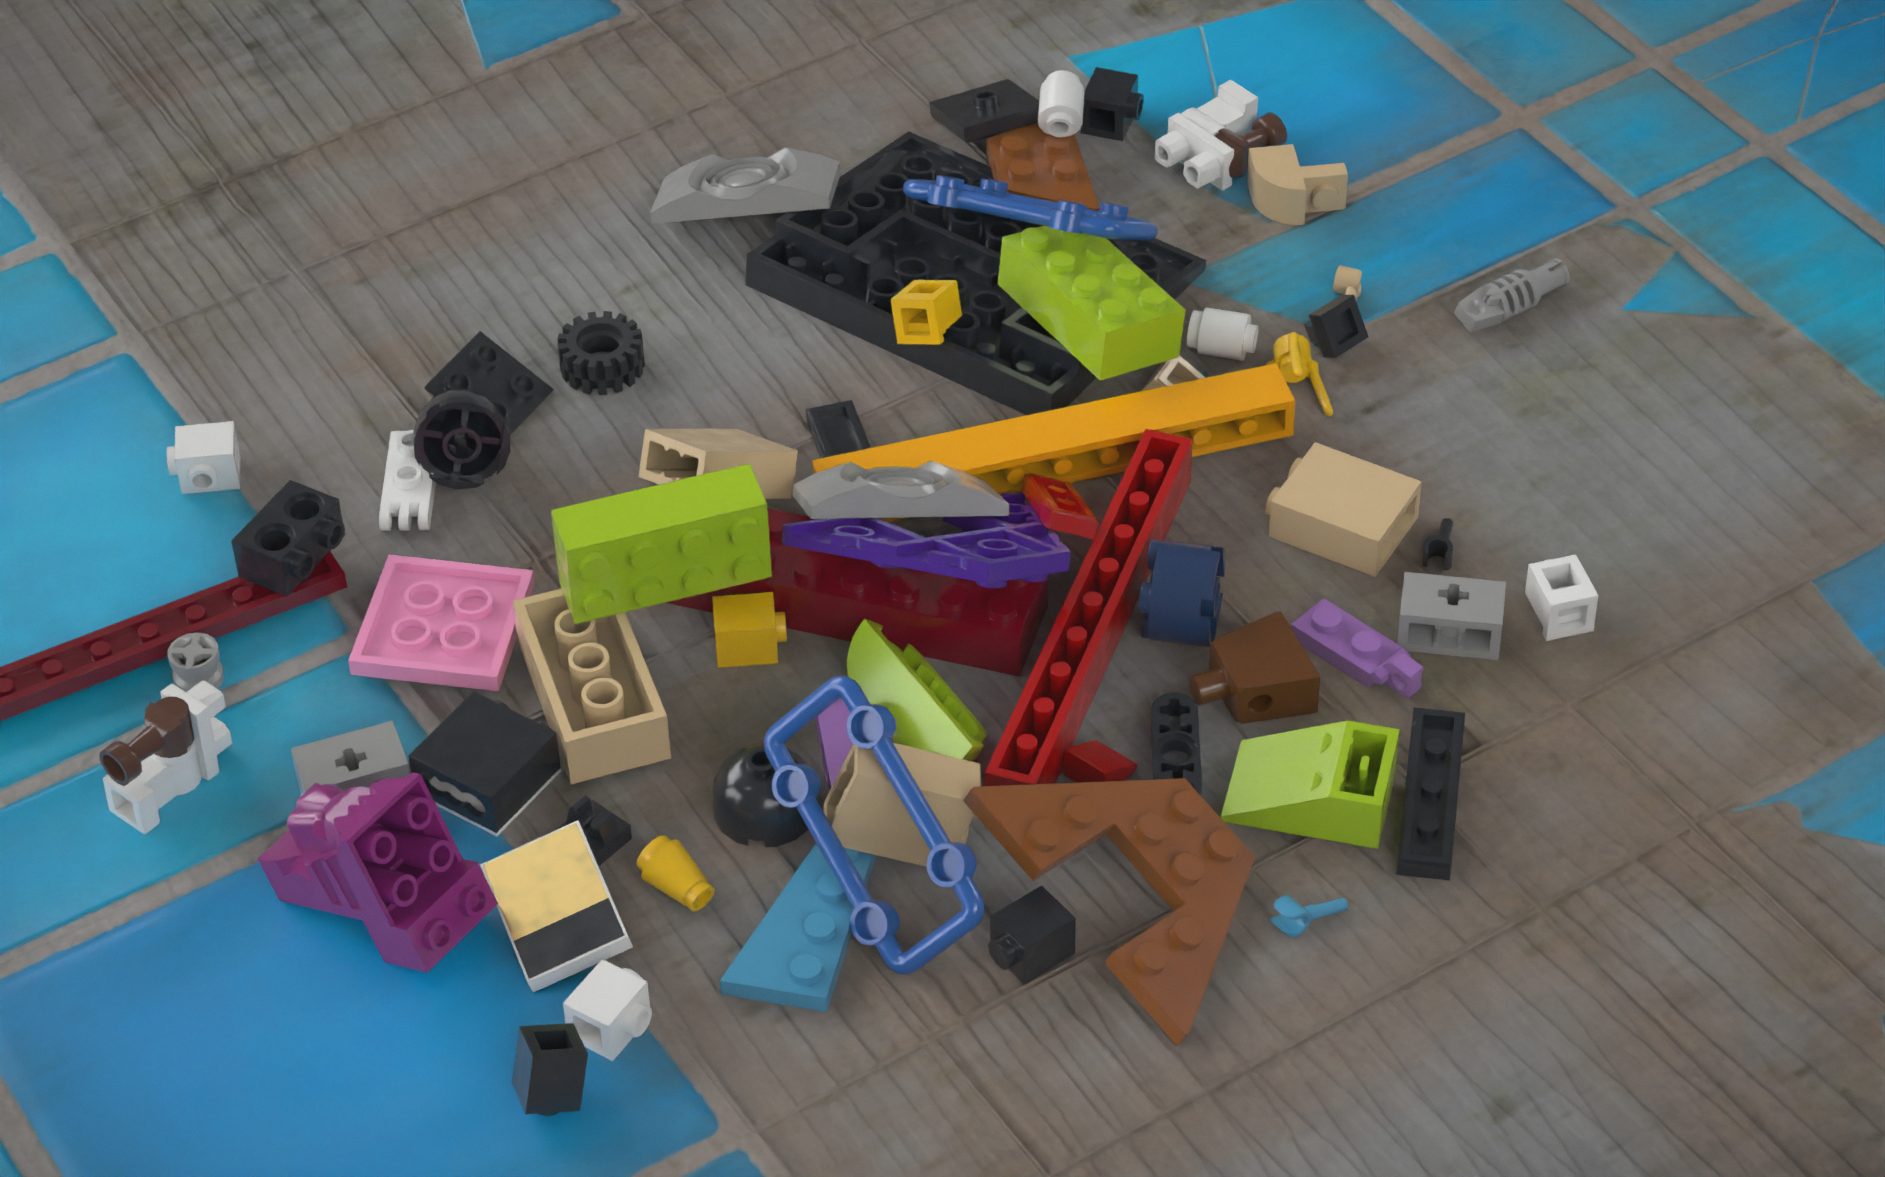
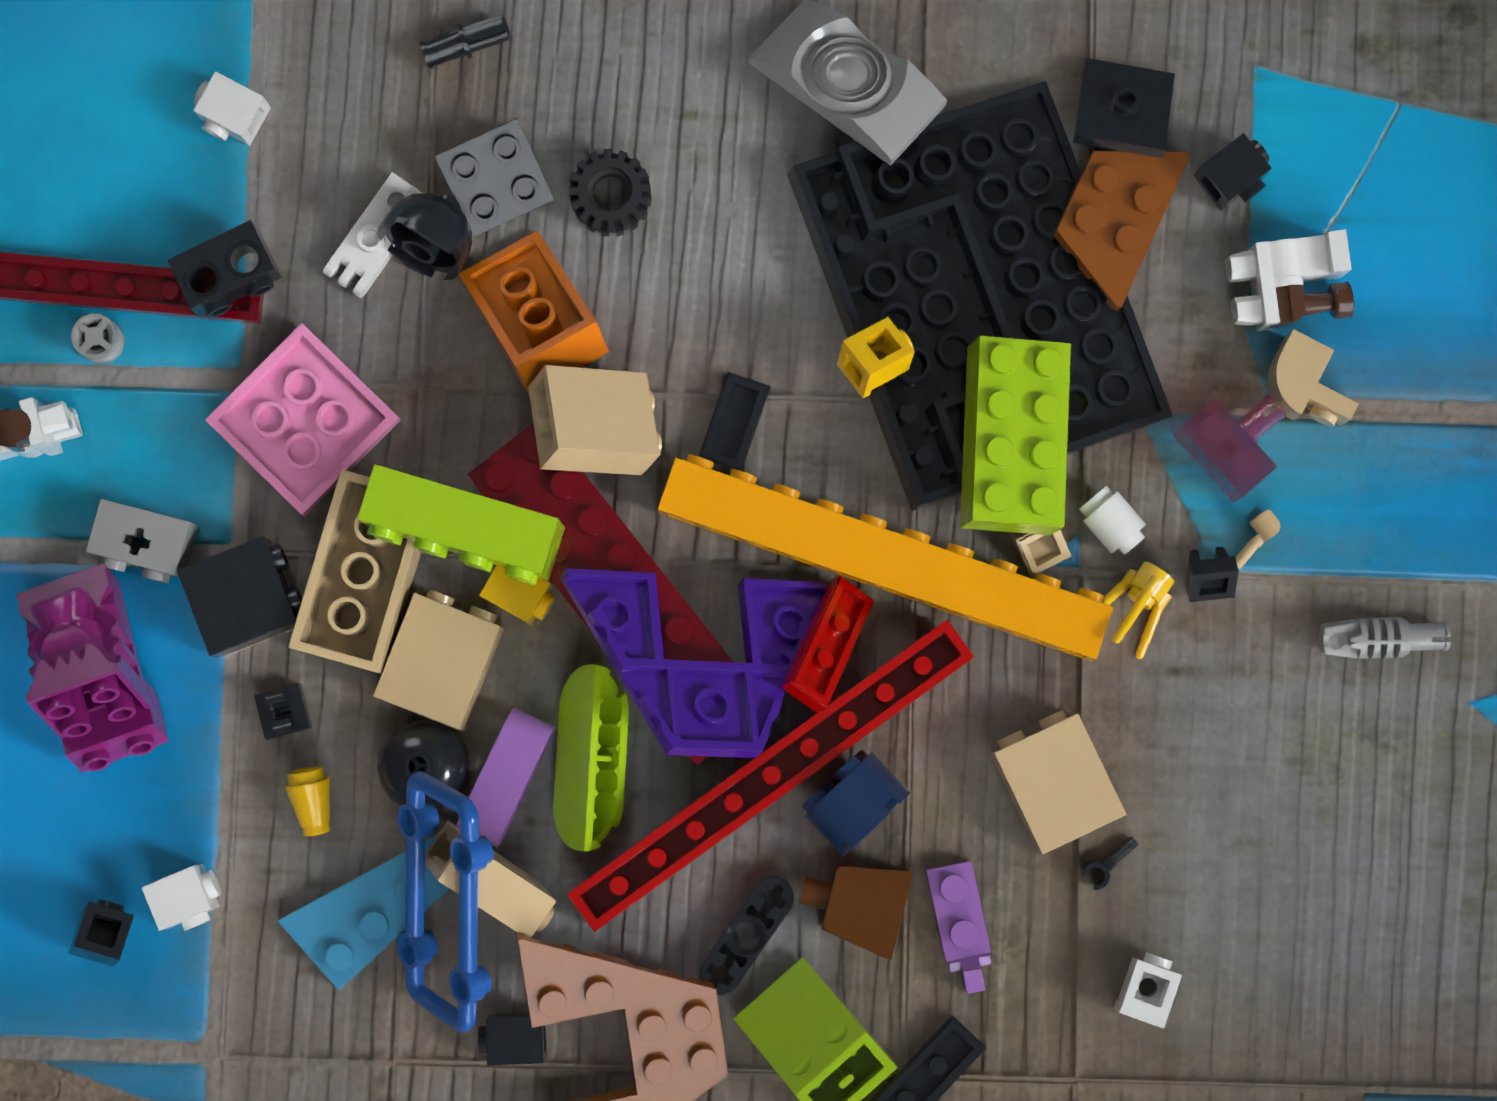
camera: 35 degrees right, 40 degrees up
tile [480,820,633,993] -> none
light grey slope [793,461,1009,519] -> none
blue bar [903,175,1158,241] -> none
white brick [1038,70,1085,137] -> none
red slope [1064,740,1137,783] -> none
light grey brick [1397,572,1506,660] -> none
none -> tan brick [373,589,504,731]
none -> black axle [419,15,511,69]
none -> orange slope [459,230,609,394]
none -> clear pink brick [1173,394,1287,503]

